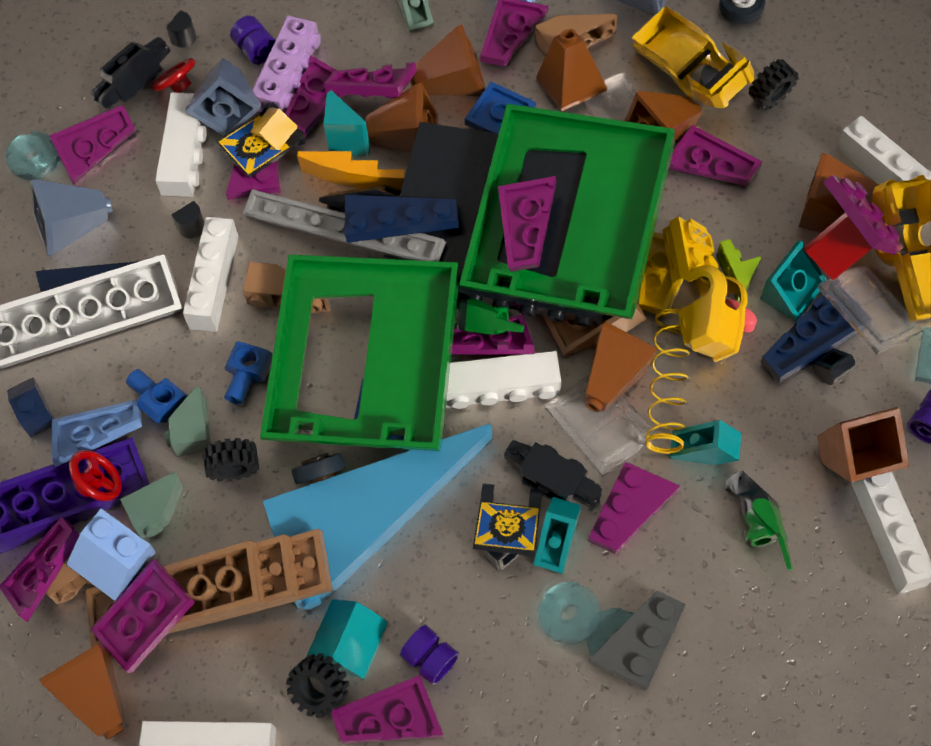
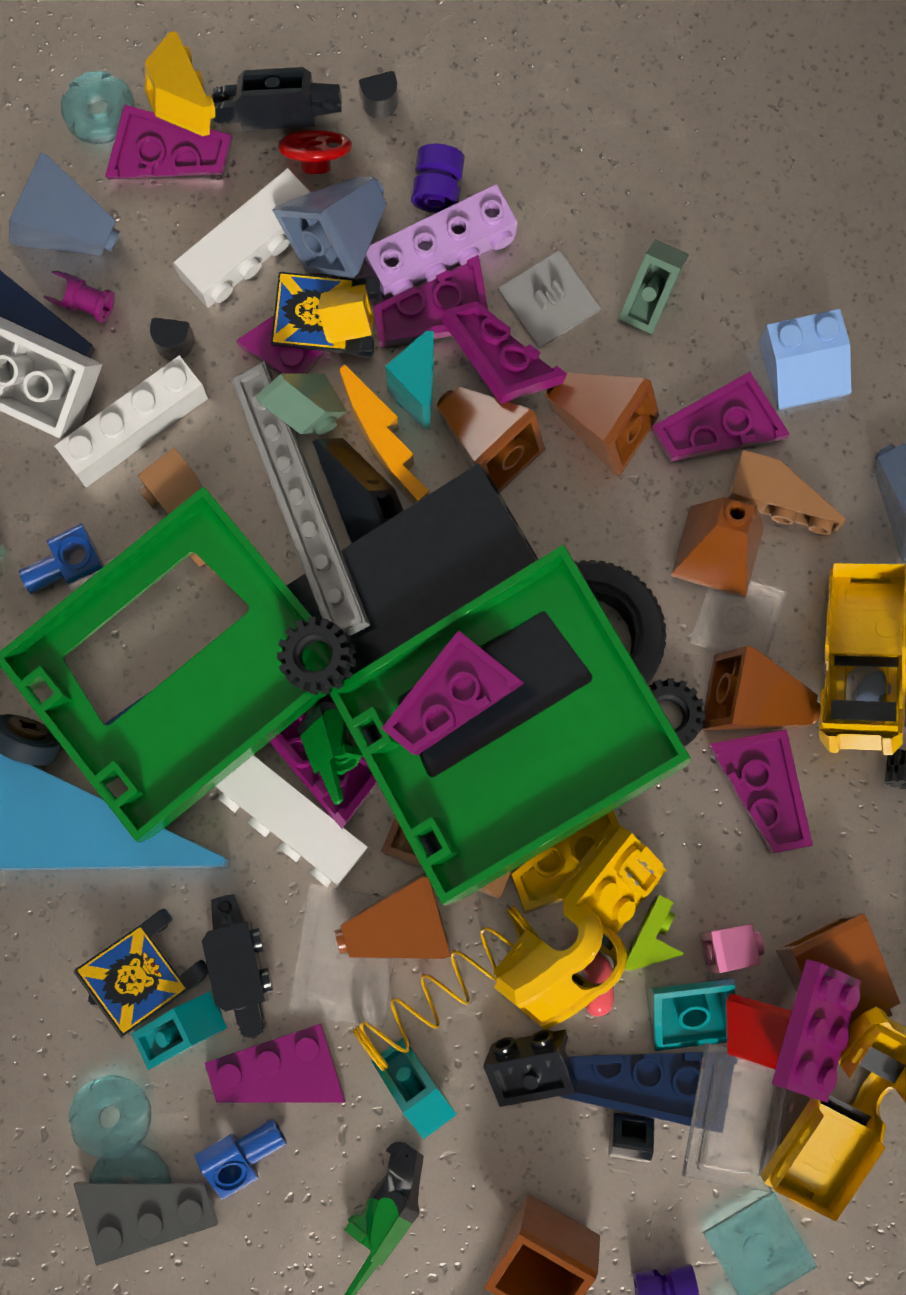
camera: 40 degrees right, 15 degrees up
dark blue wing [345,195,459,243] -> none
blue plate [464,81,536,134] -> none
none -> magenta piece [44,271,115,323]
none -> yellow slope [145,31,215,136]
none -> blue piece [194,1119,287,1200]
none -> sand green slope [255,374,347,436]
none -> black tyre [277,617,356,695]
none -> black bracket [483,1029,578,1107]
none -> light grey piece [498,250,601,349]
none -> bright pink slope [699,924,764,973]

